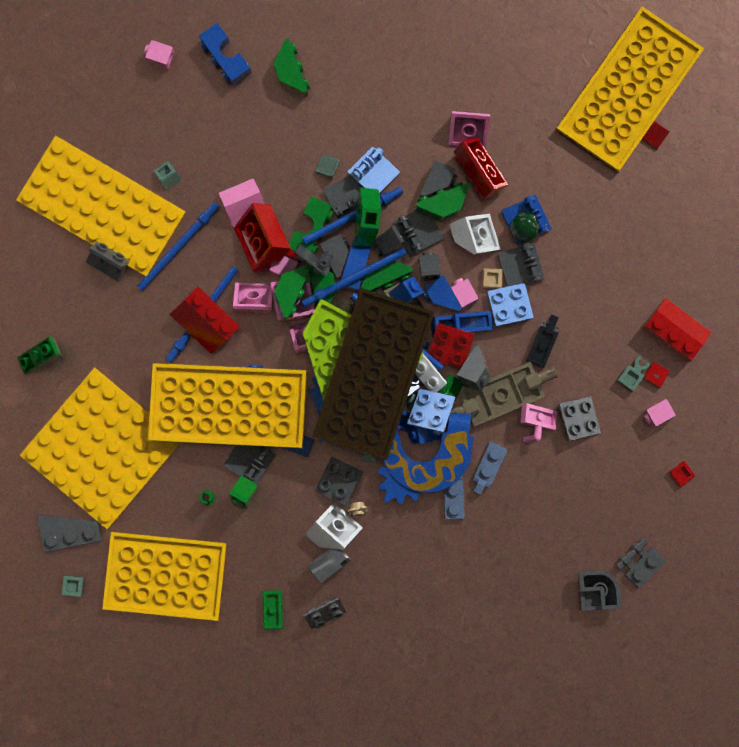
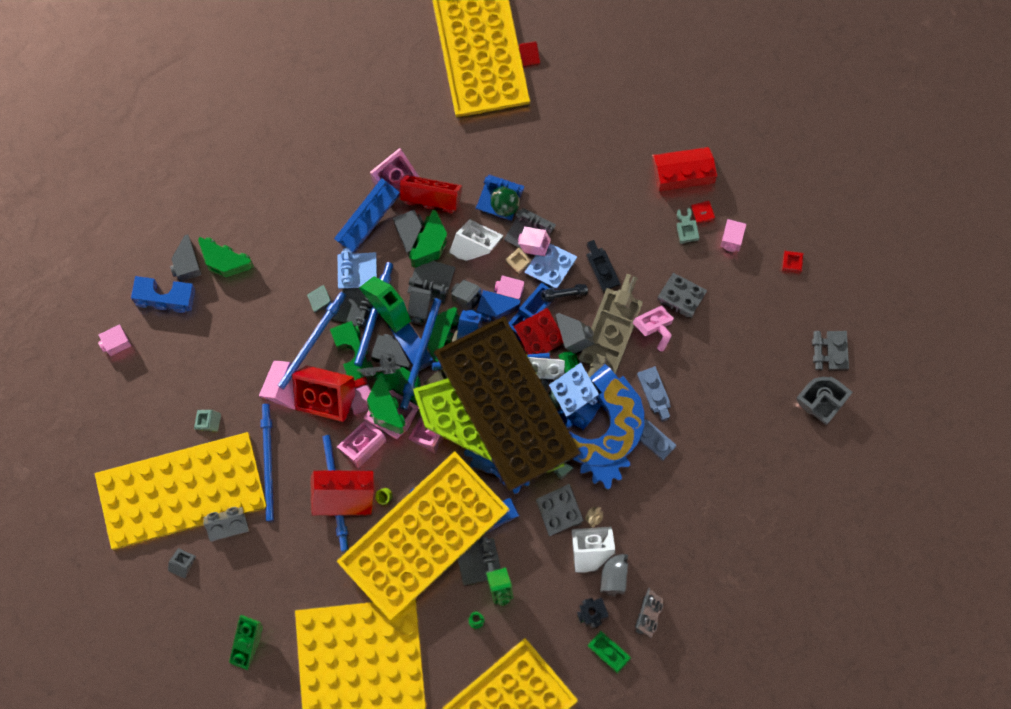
camera: 40 degrees left, 10 degrees down
none -> dark grey slope [168,548,196,578]
none -> dark grey slope [170,234,202,282]
none -> blue bar [278,292,346,389]
none -> blue fence [334,178,400,253]
none -> lime hinge [375,488,393,505]
none -> bright pink brick [518,227,551,256]
none -> black bar [541,284,588,302]
none -> black brick [577,598,609,629]

